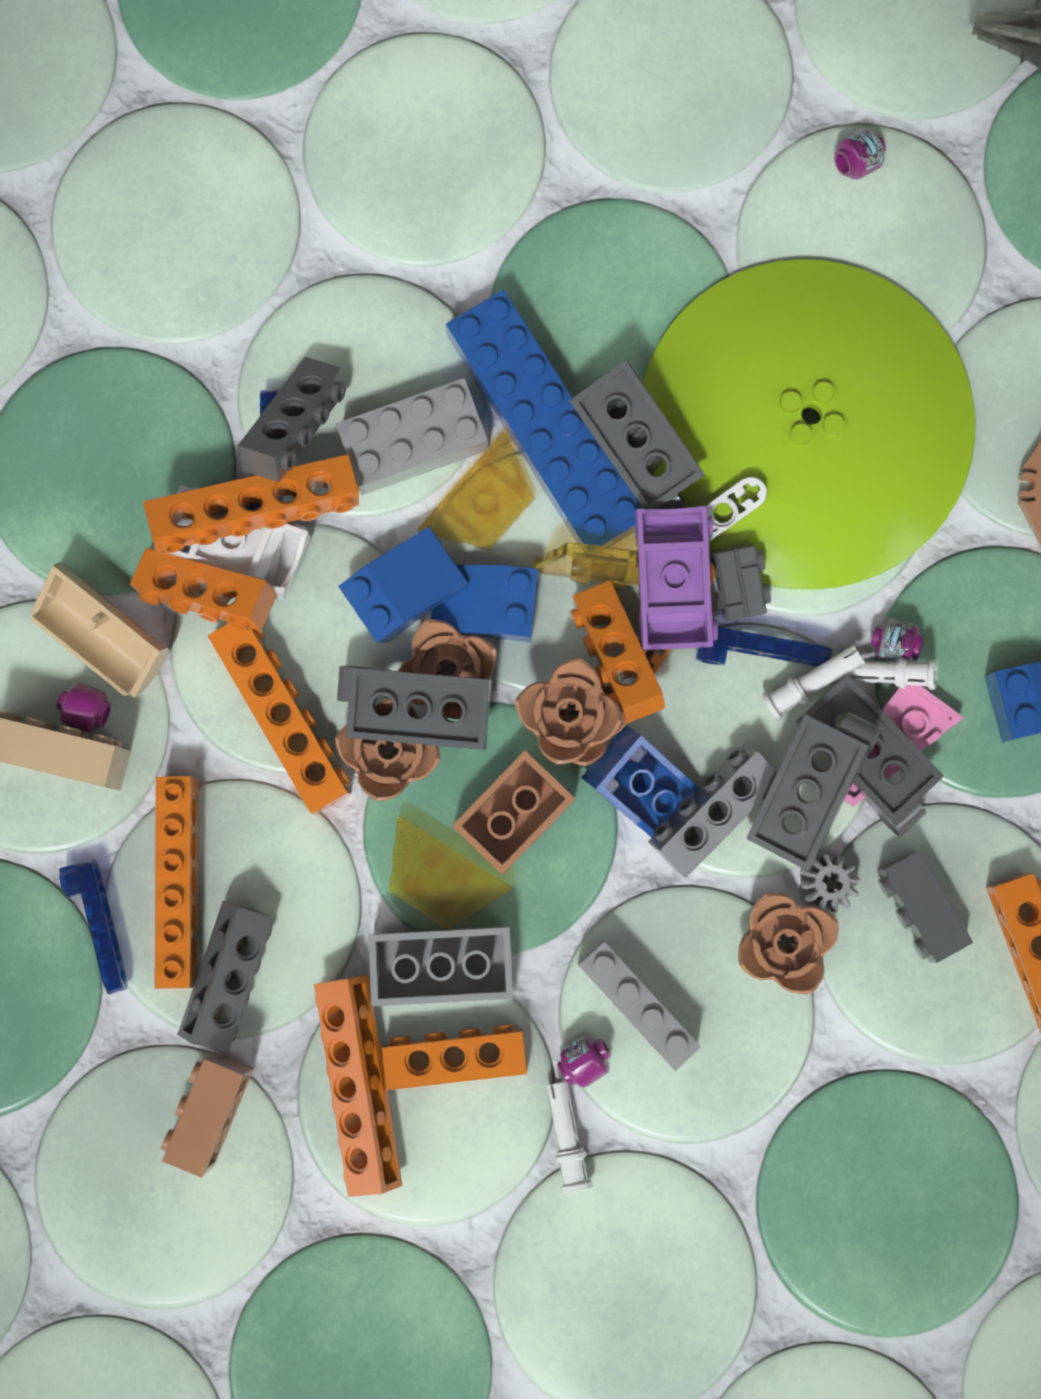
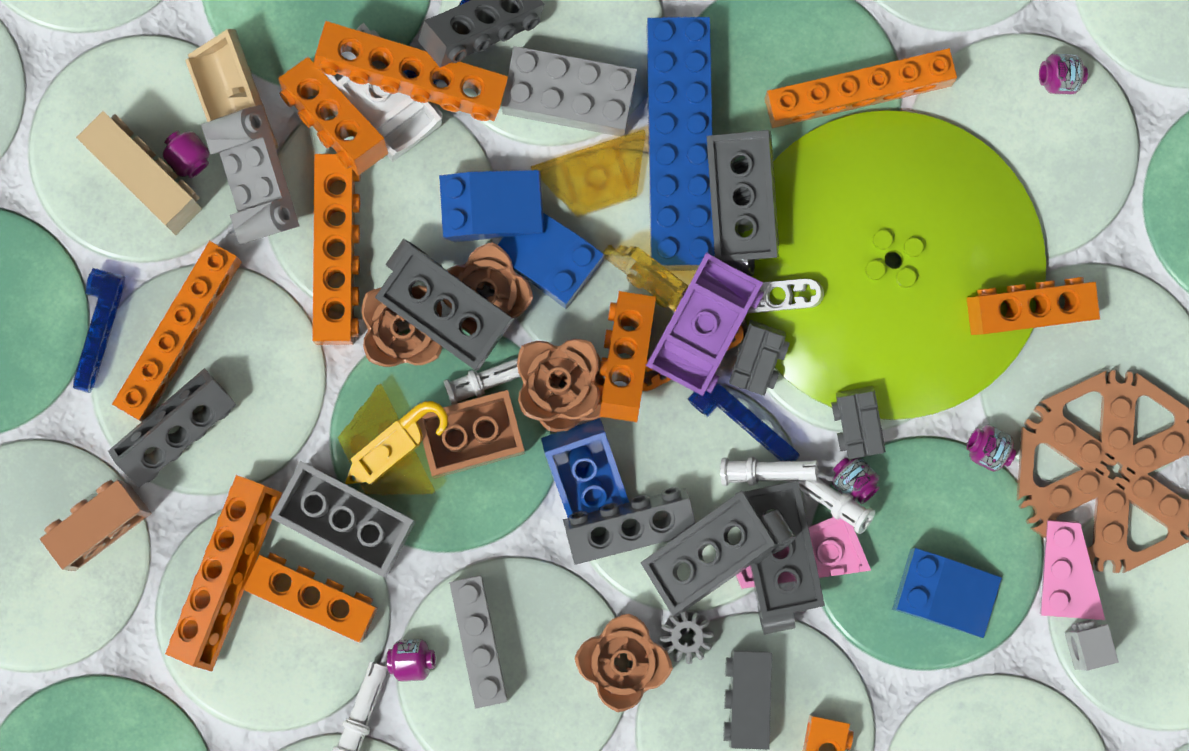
camera: 25 degrees right, 0 degrees up
none -> light grey piece [201,105,300,245]
none -> yellow plate [345,401,448,484]
none -> white pin [443,358,521,405]
none -> orange brick [765,48,957,128]
none -> dark grey brick [831,386,886,459]
none -> head [966,425,1016,472]
none -> orange brick [967,277,1100,335]

